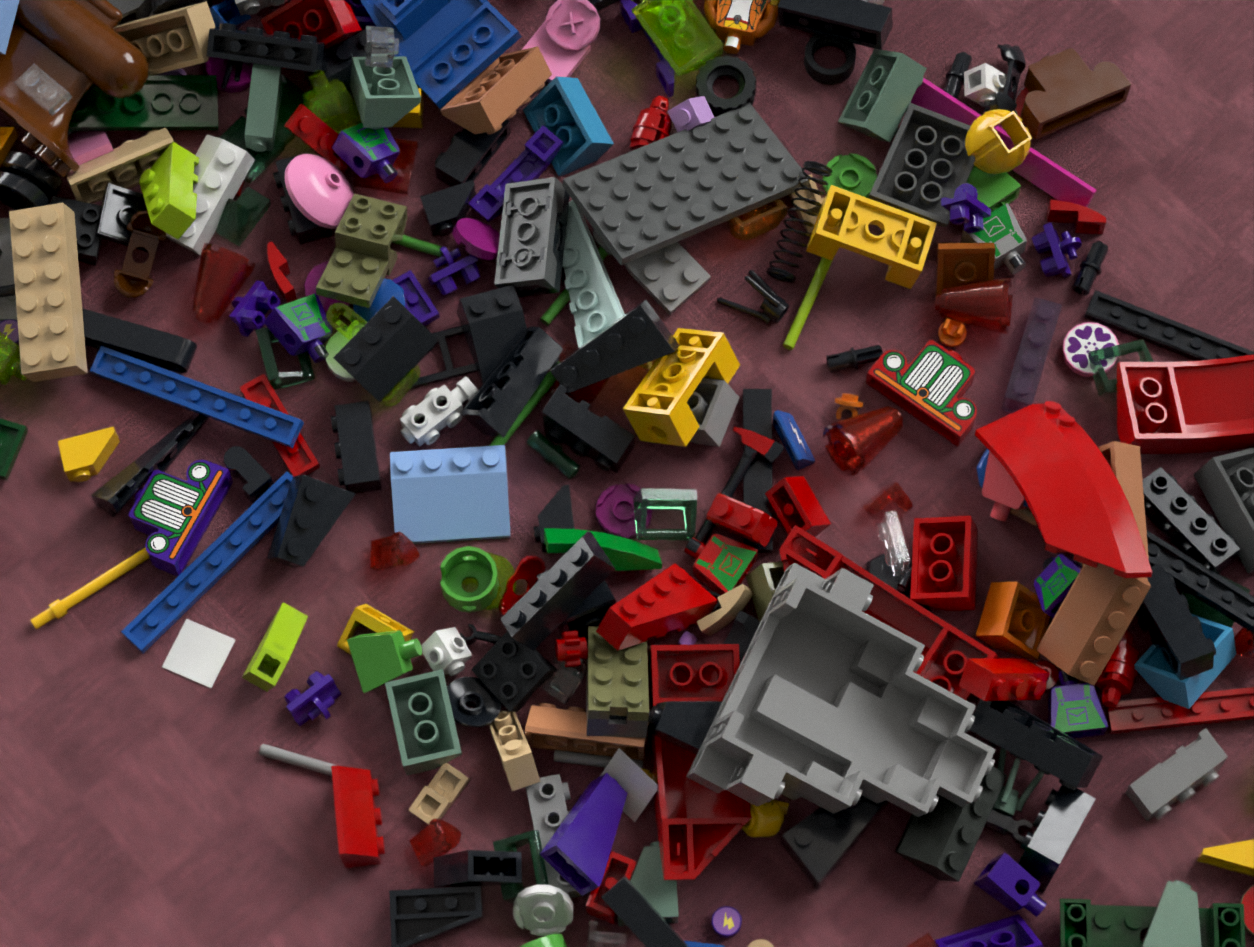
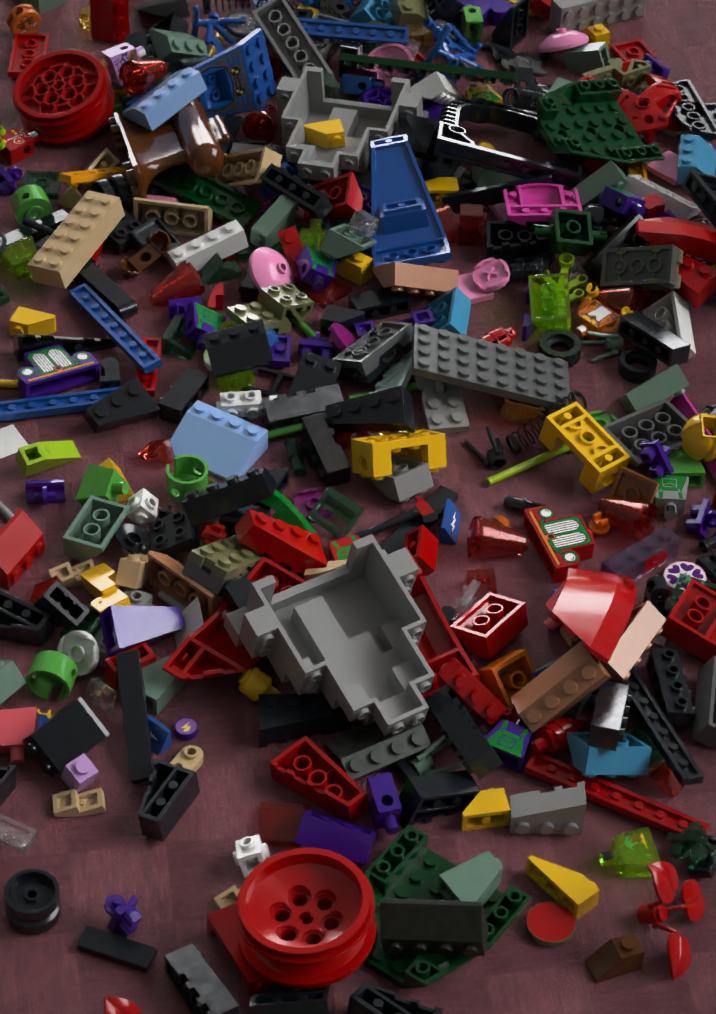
camera: 30 degrees right, 25 degrees down
clear plate [14,63,72,117] -> none
lime wedge [139,142,199,240] -> none
lavender brick [668,96,714,132] -> none
red brick [706,493,778,547] -> none
none -> yellow piece [80,563,132,613]
none -> red wedge [269,735,369,822]
none -> yellow slope [461,788,511,831]
none -> sand green plant [581,331,624,362]
none -> black leg [643,575,670,616]

